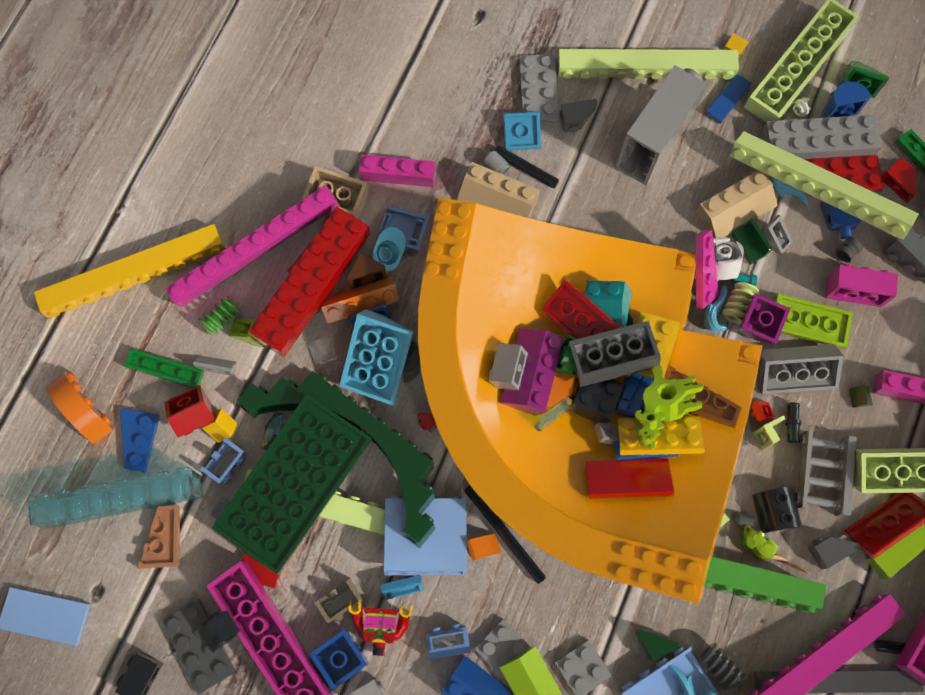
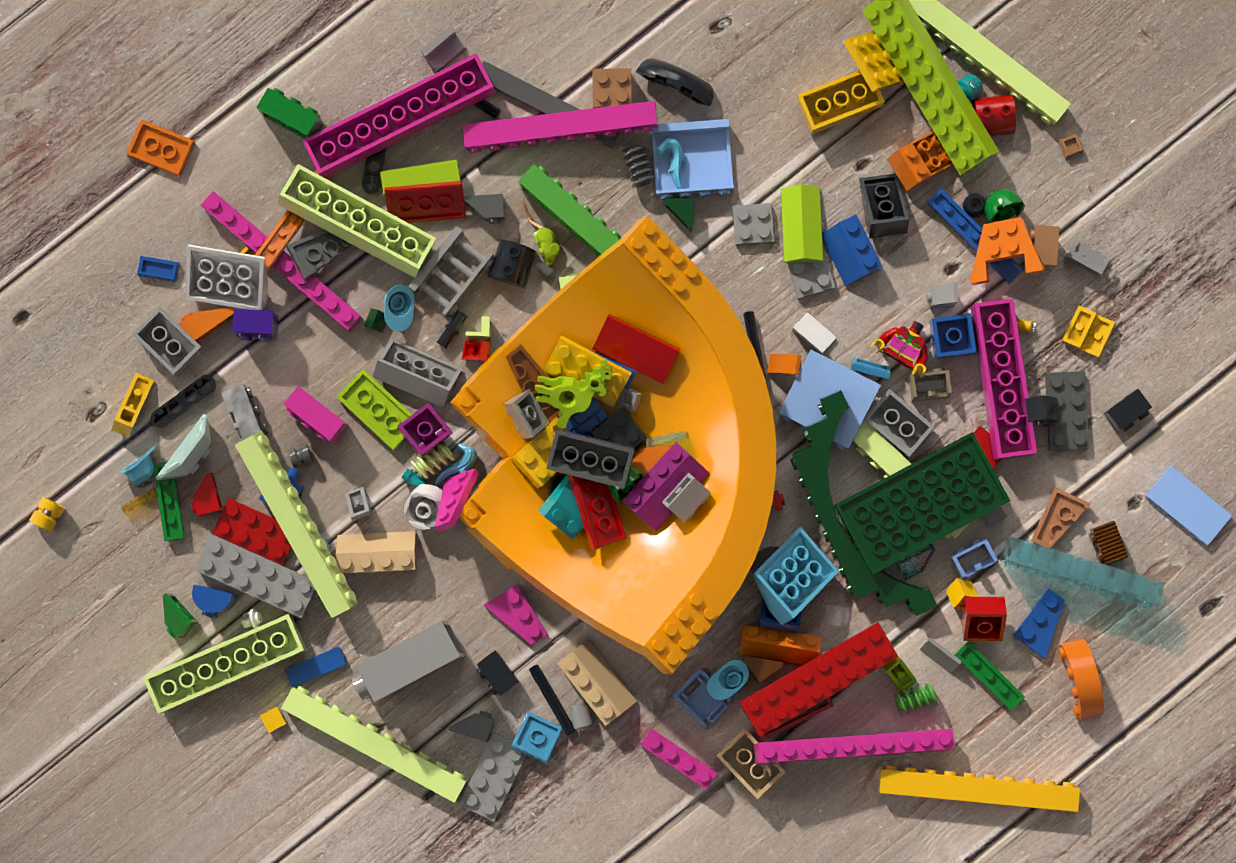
camera: 145 degrees left, 10 degrees up
medium blue window [426,624,471,660] -> none
dark green panel [731,218,772,265] -> none
none -> medium azure piece [384,285,415,332]
none -> black brick [476,650,520,696]
none -> dark pink wing [484,585,548,645]
none -> light grey slope [504,389,549,439]
none -> white panel [792,313,836,355]
none -> light grey slope [864,389,934,457]
none -> reddish brown brick [1088,521,1129,566]

